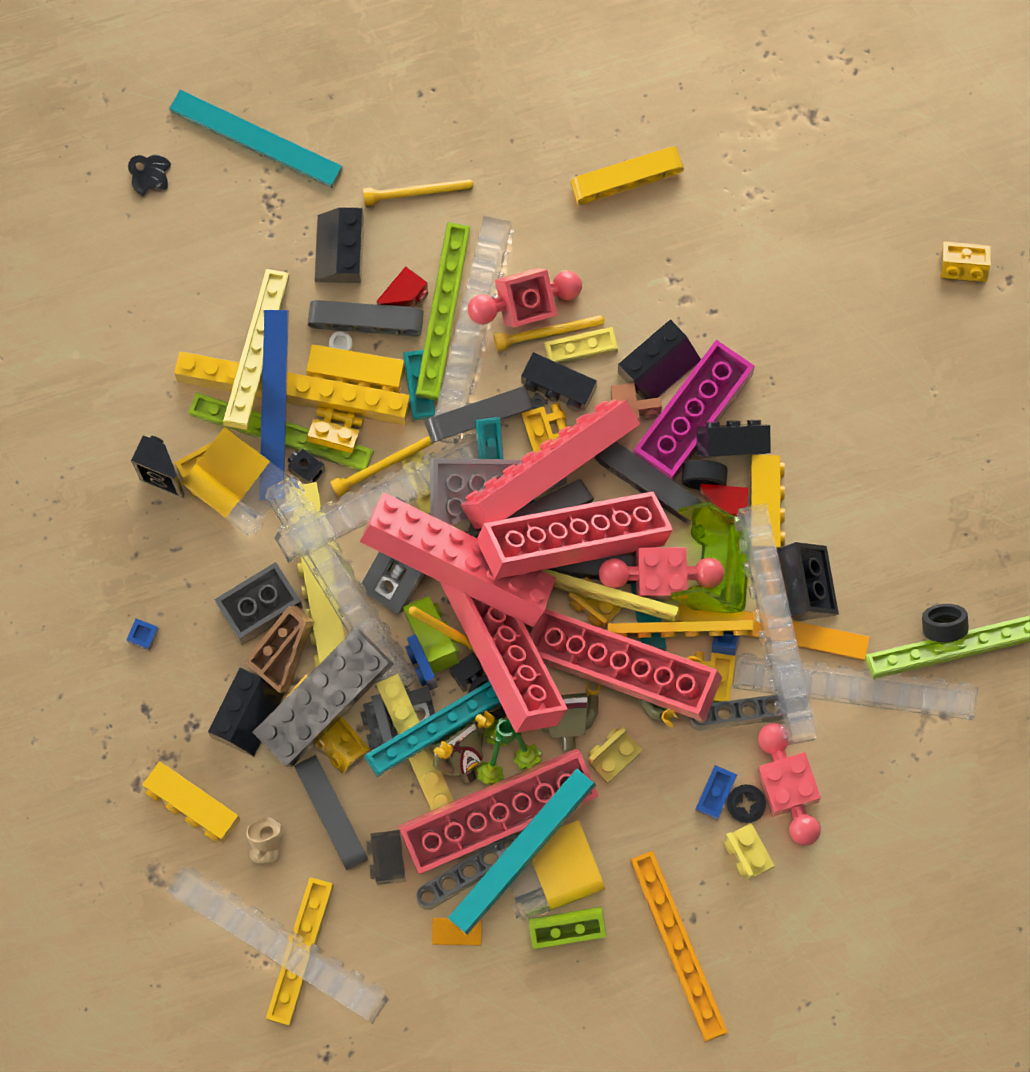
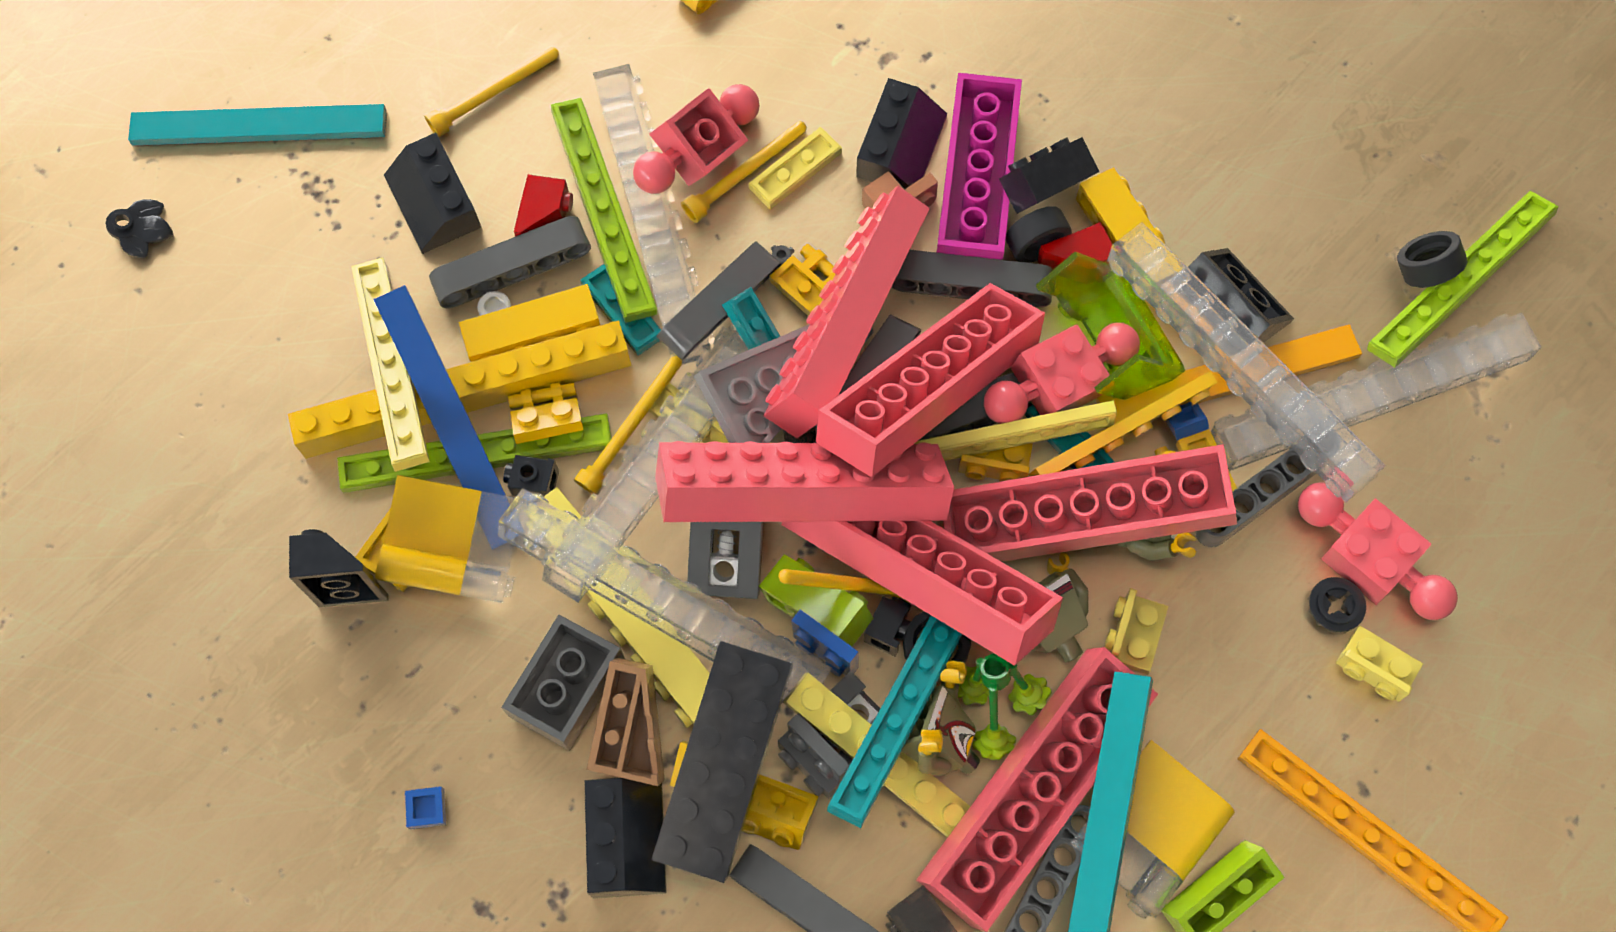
camera: 30 degrees left, 5 degrees down
black brick [521,352,597,412] -> none
blue plate [695,765,737,820] -> none

